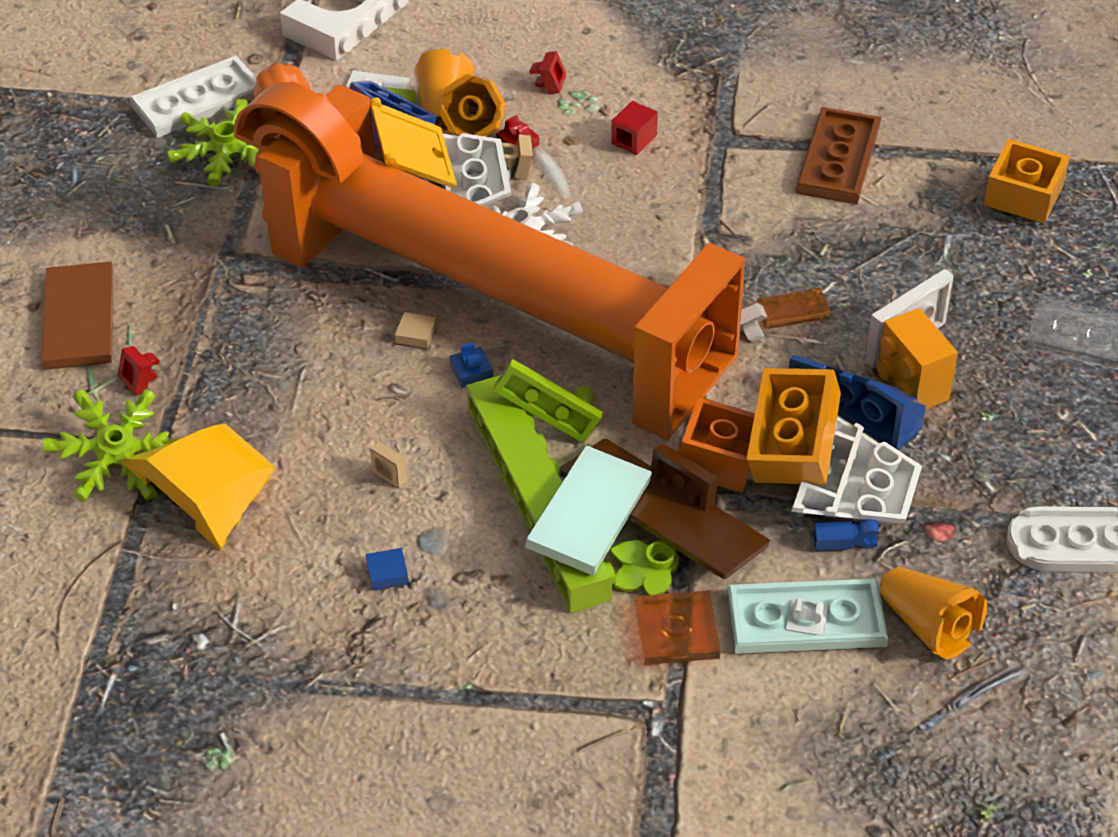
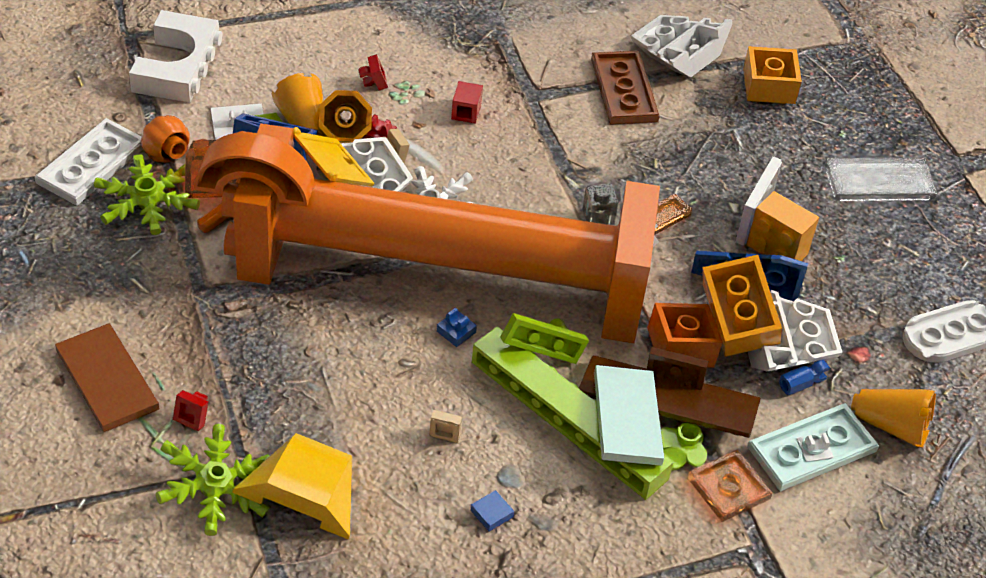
camera: 30 degrees left, 0 degrees up
tan tile [395,312,437,349] -> none
none -> white wedge [631,15,733,77]

